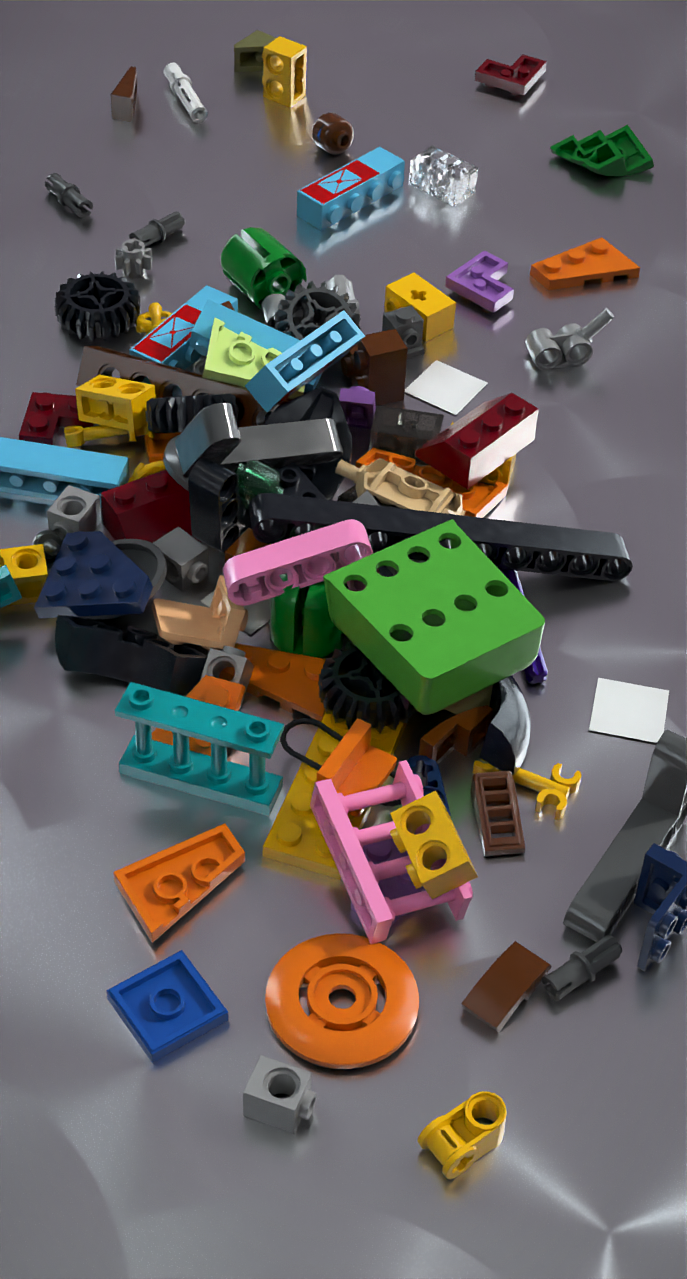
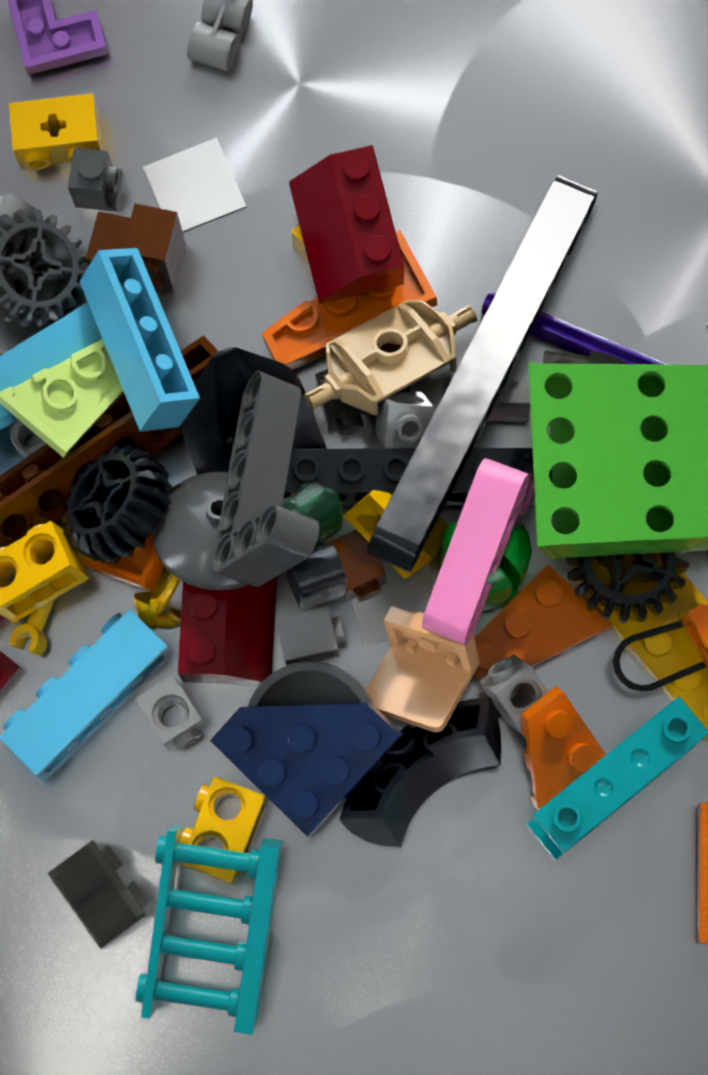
camera: 50 degrees left, 30 degrees up
pearl dark grey bar [33,530,62,559] -> none
medium lavender plate [339,386,376,429] -> none
clear smoke brick [369,405,444,465] -> none

